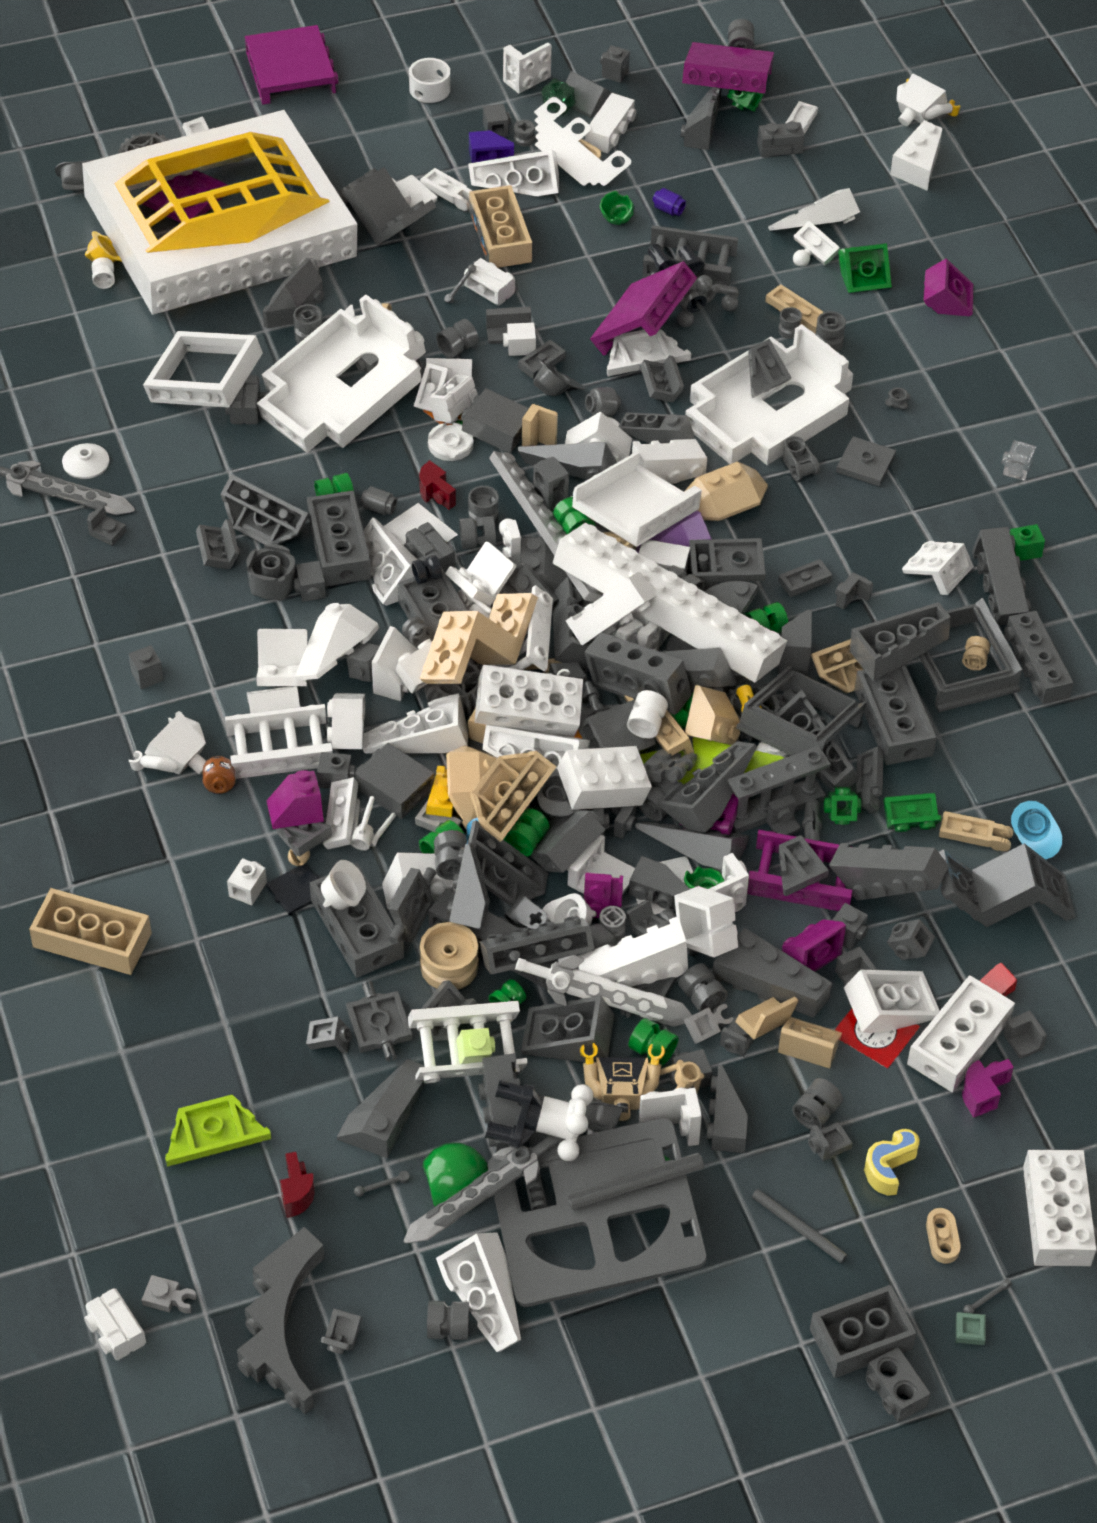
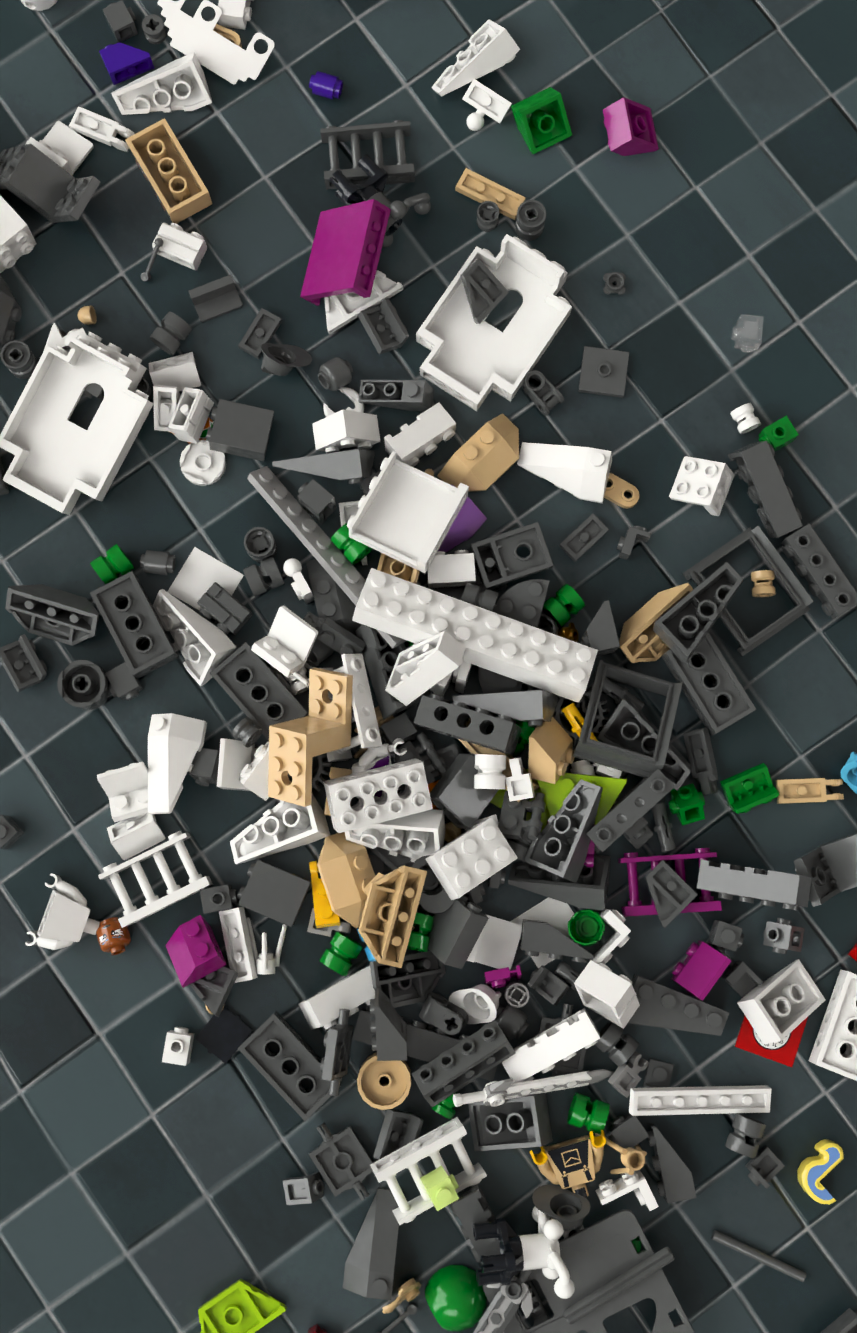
camera: 15 degrees left, 30 degrees up
tan brick [29,888,152,975] -> none
white piece [321,860,366,910] -> none
white brick [327,693,365,749] -> none
black wheel [411,555,443,585] -> none
dark red brick [419,460,456,510] -> none
dark grey wheel [434,830,468,880] -> none
white brick [503,323,536,356] -> none
tan panel [522,404,558,447] -> none
green hair [600,191,635,225] -> none
tan panel [736,997,799,1039] -> none
tan slope [778,1017,842,1068] -> none
none -> tan plate [382,1278,421,1314]
none -> white plate [505,757,535,802]
none -> white wedge [517,442,612,504]
none -> tan plate [604,473,639,509]
none -> white plate [629,1085,772,1116]
none -> white wheel [730,403,761,434]

